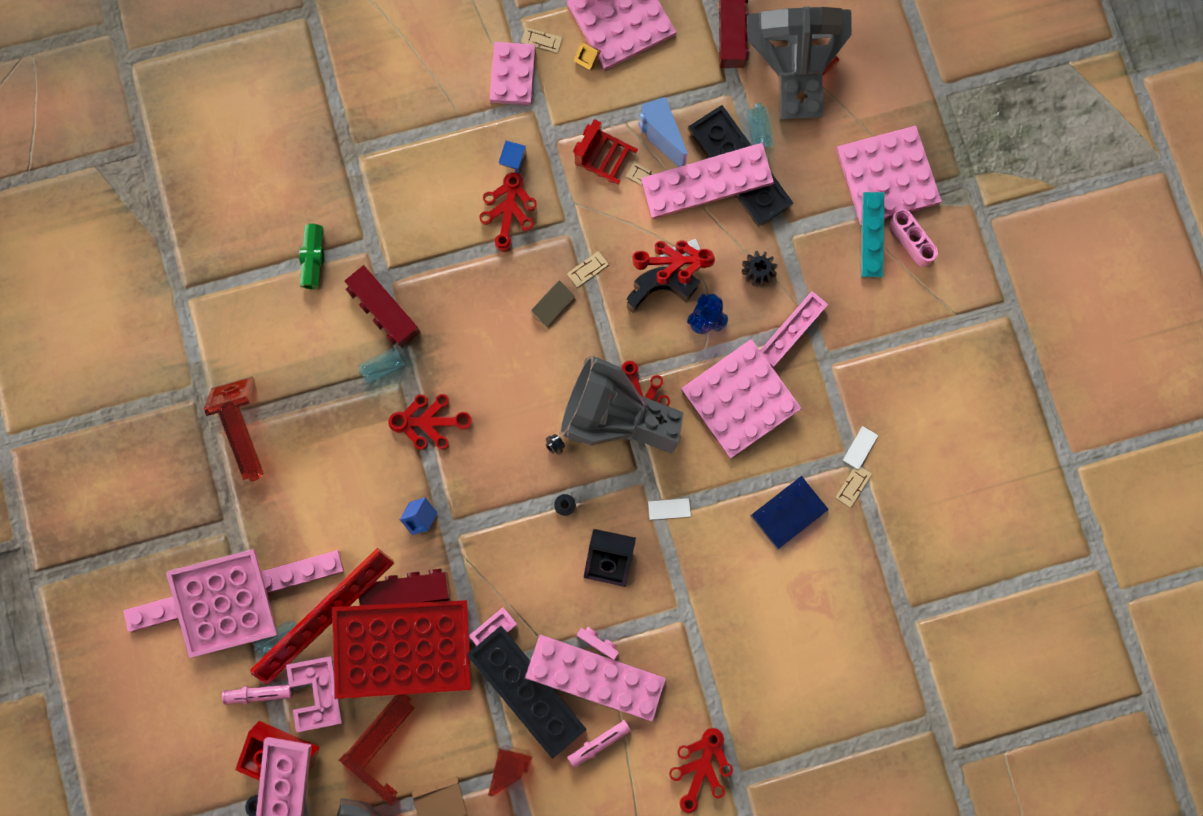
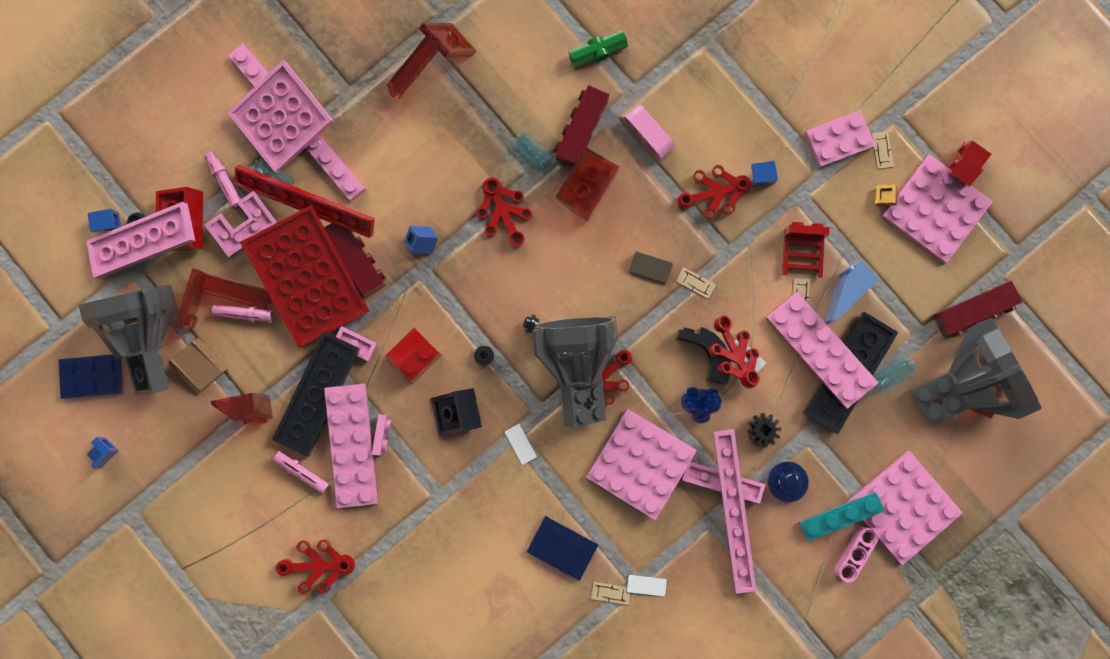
camera: 70 degrees right, 5 degrees up
none -> bright pink pin [212,304,274,323]
none -> red slope [386,327,442,383]
none -> clear red slope [555,147,620,222]
none -> bright pink beam [624,105,675,160]
none -> bright pink plate [713,429,756,594]
none -> clear blue plate [767,461,809,502]

